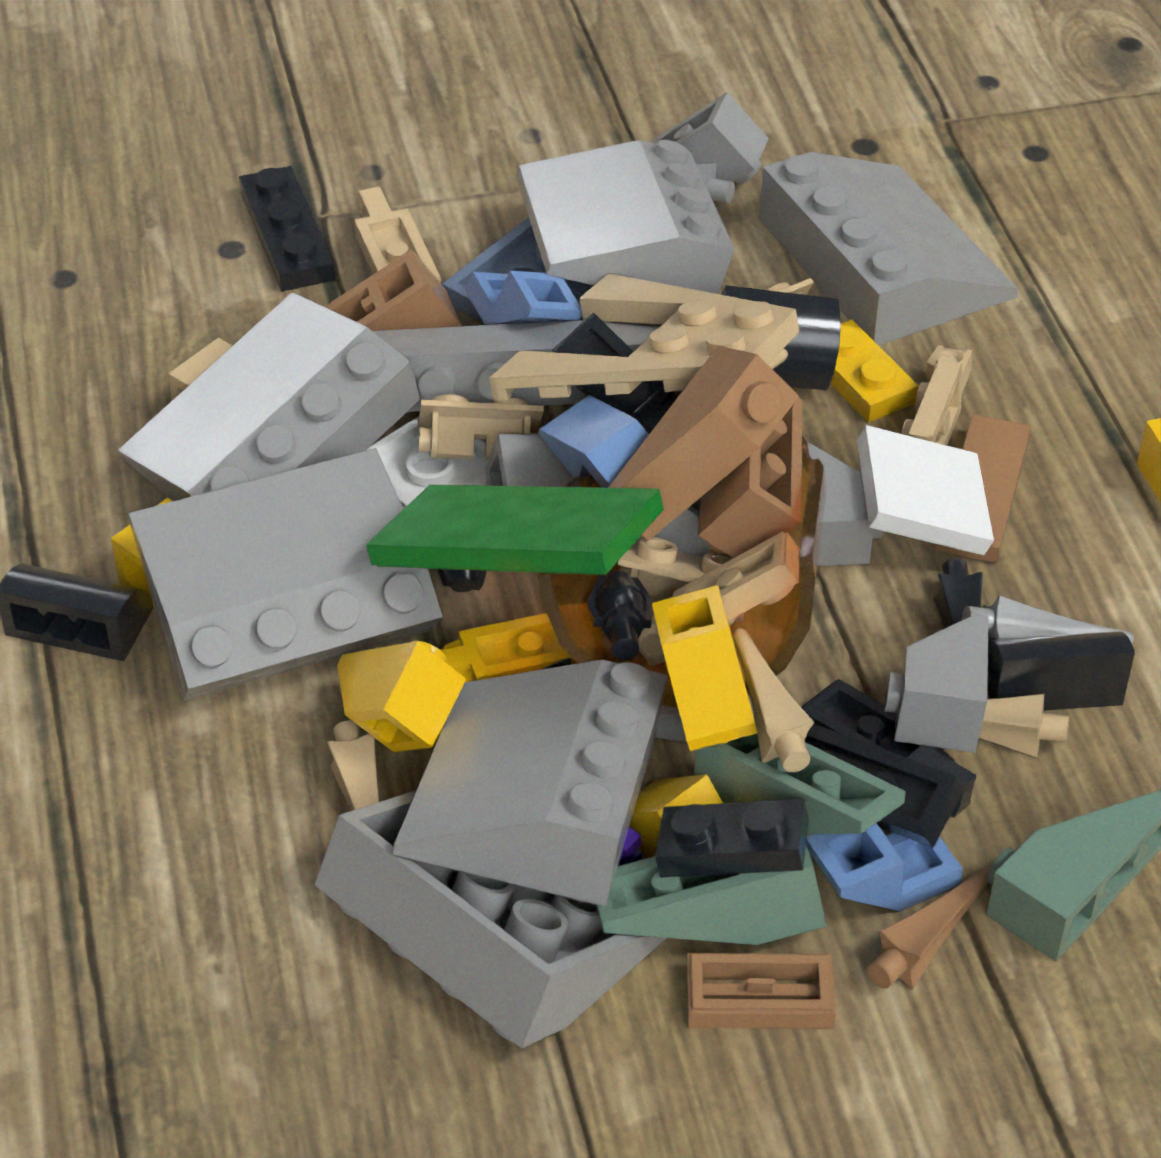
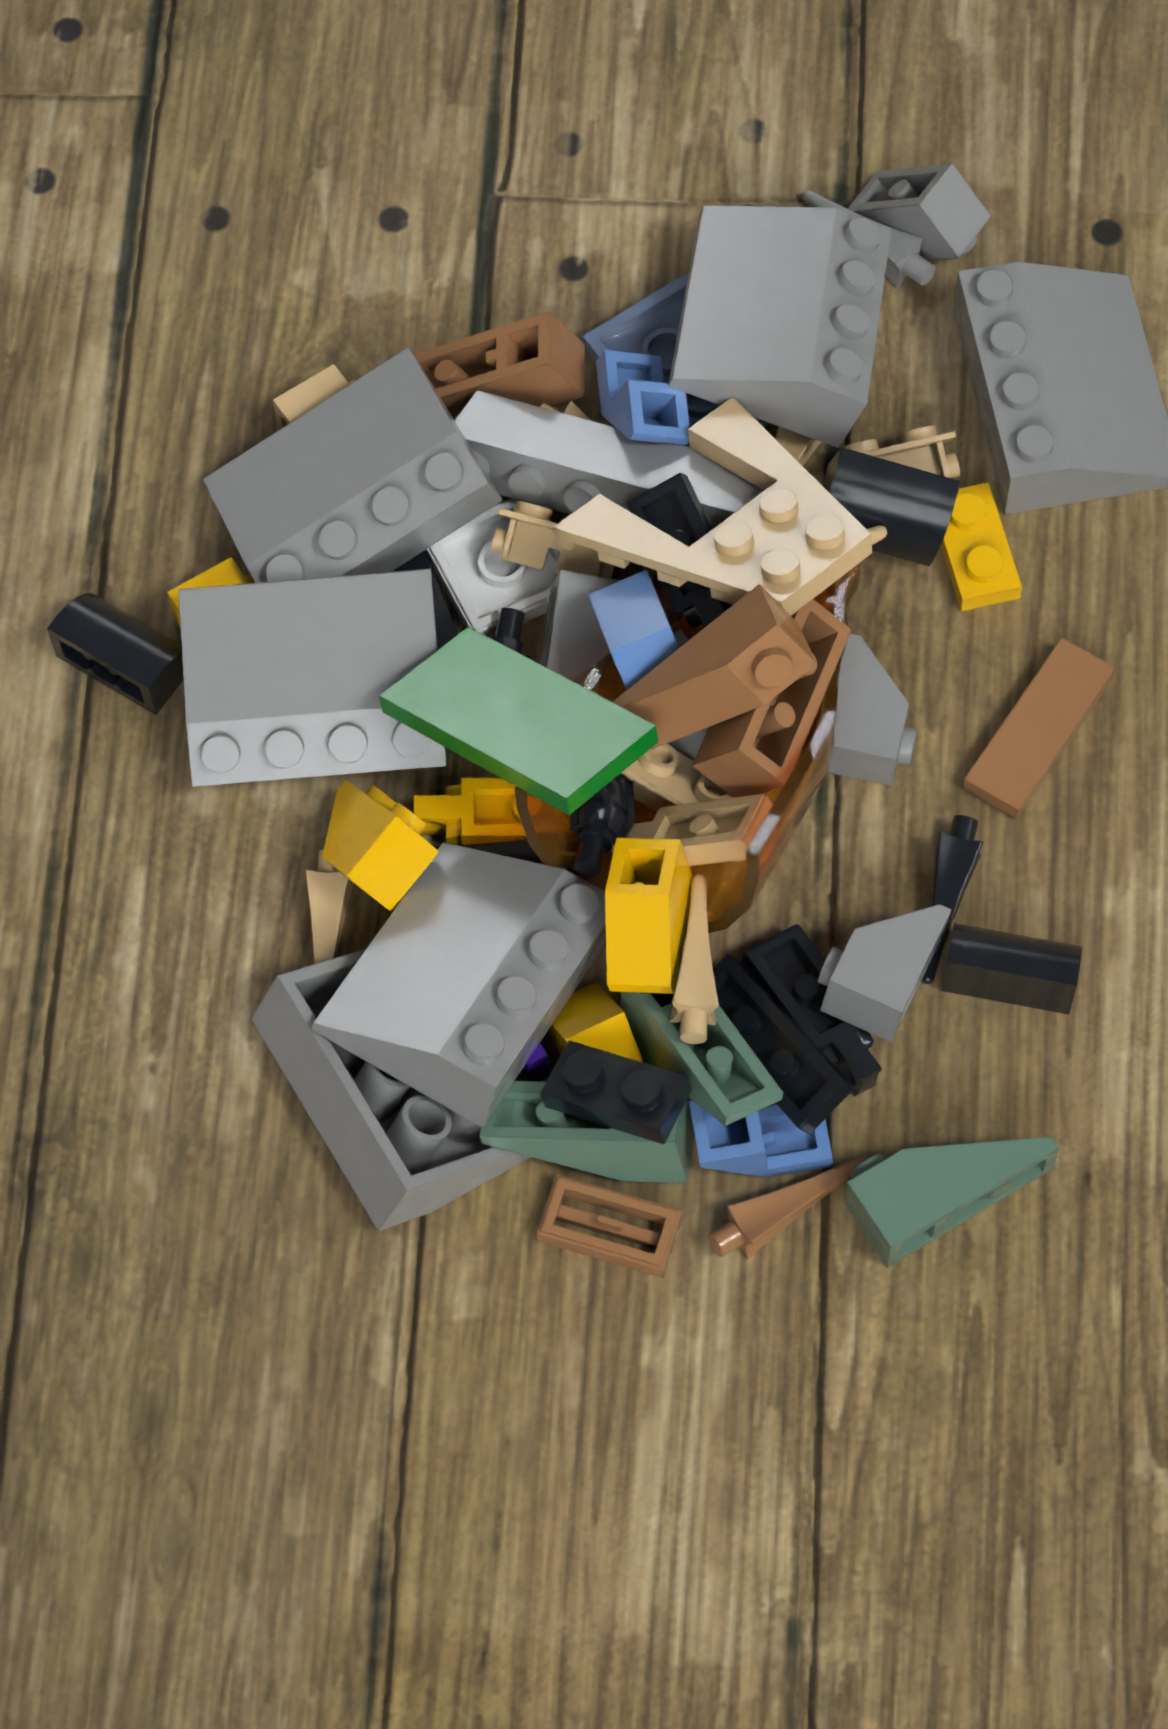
camera: 20 degrees right, 20 degrees up
black plate [239,166,335,292] -> none
tan hinge [354,186,441,283] -> none
white tile [857,425,994,555] -> none
tan hinge [901,345,972,446] -> none
light grey piece [961,595,1134,643] -> none
tan piece [979,694,1070,758] -> none

